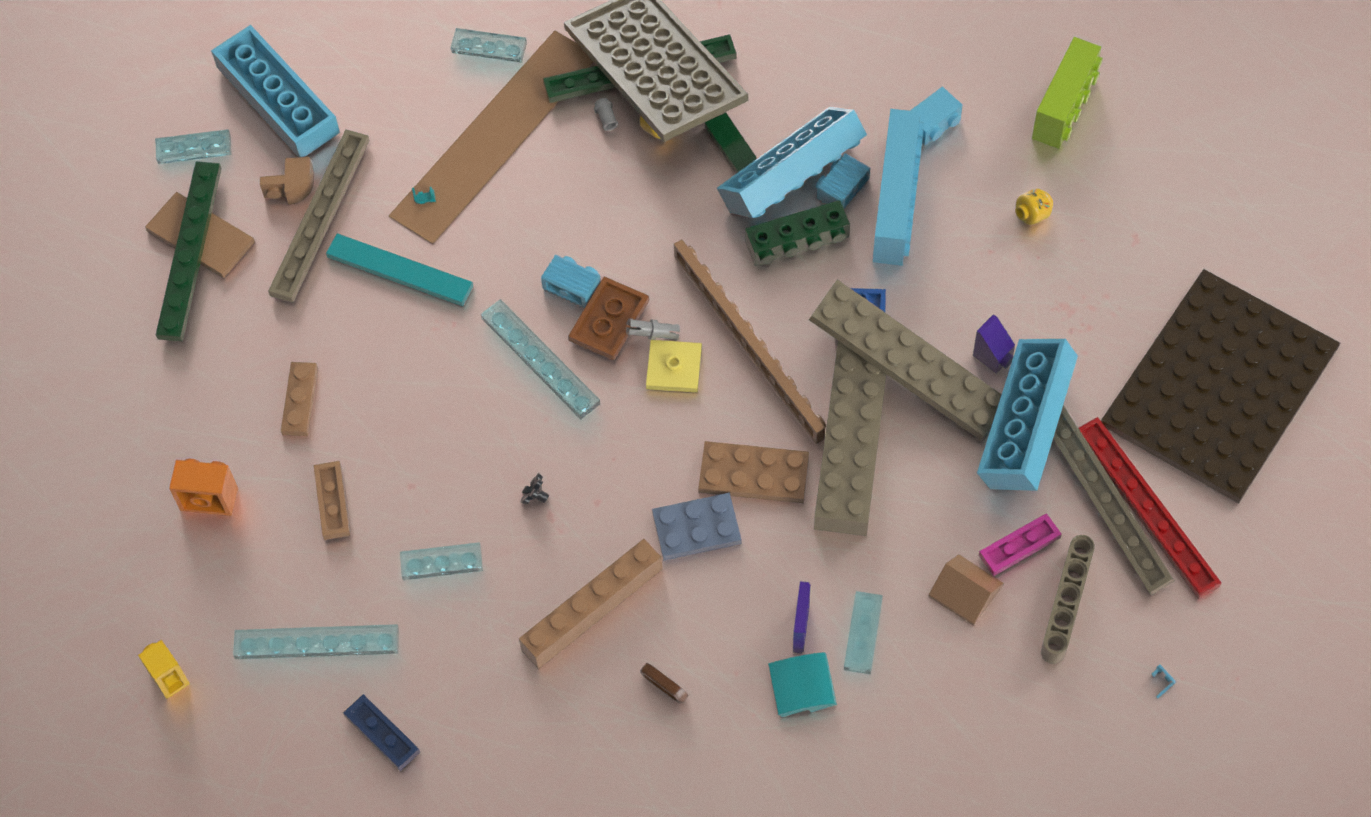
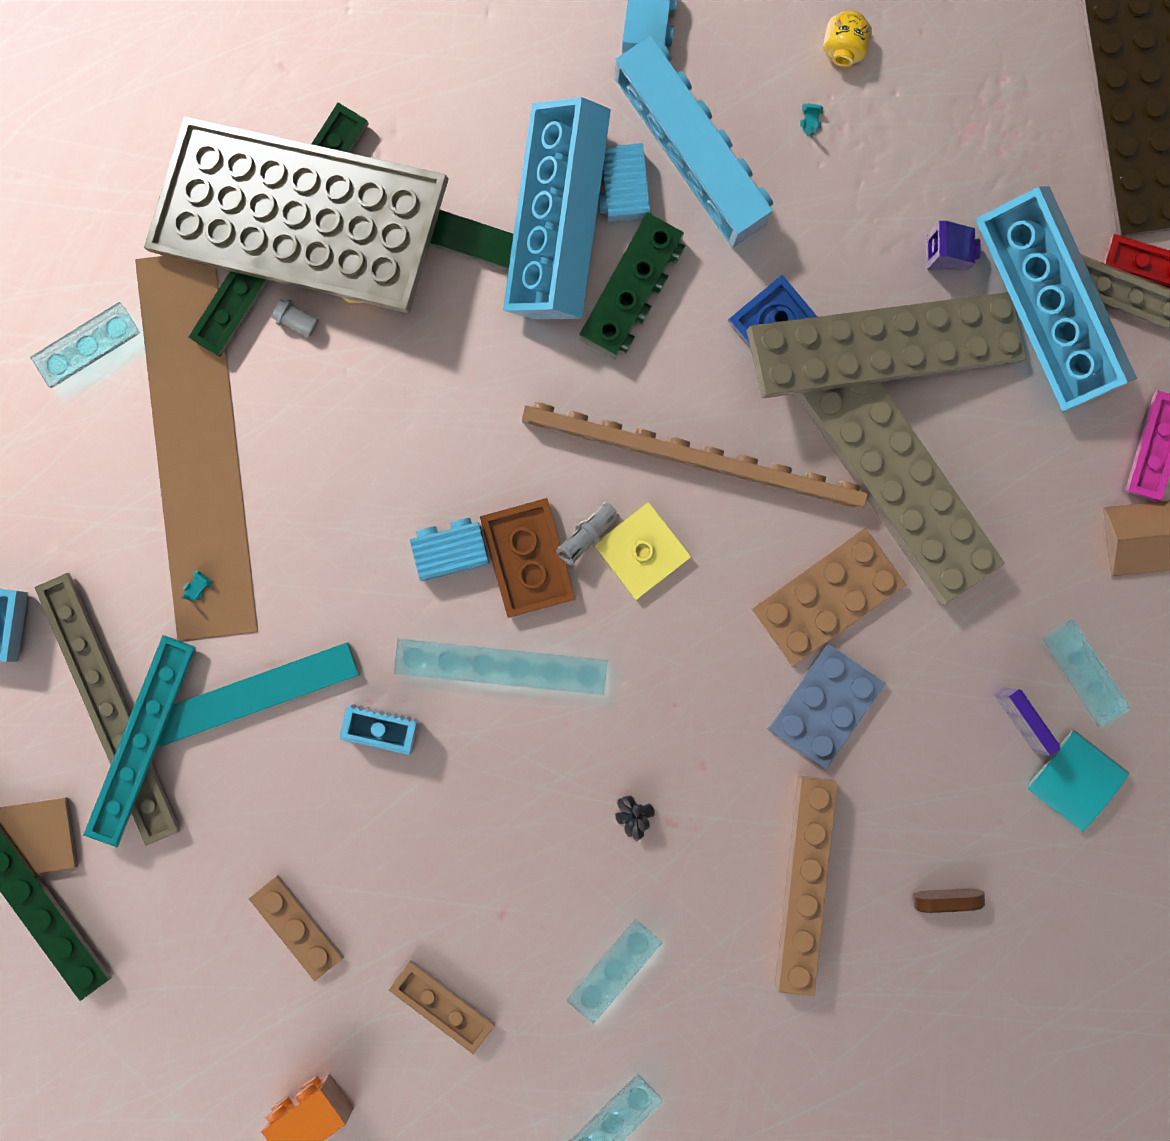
camera: 50 degrees left, 25 degrees up
medium nougat brick [260,157,314,205] -> none
none -> teal tile [83,635,196,848]
none -> medium azure brick [340,704,419,755]
none -> teal piece [800,103,823,136]

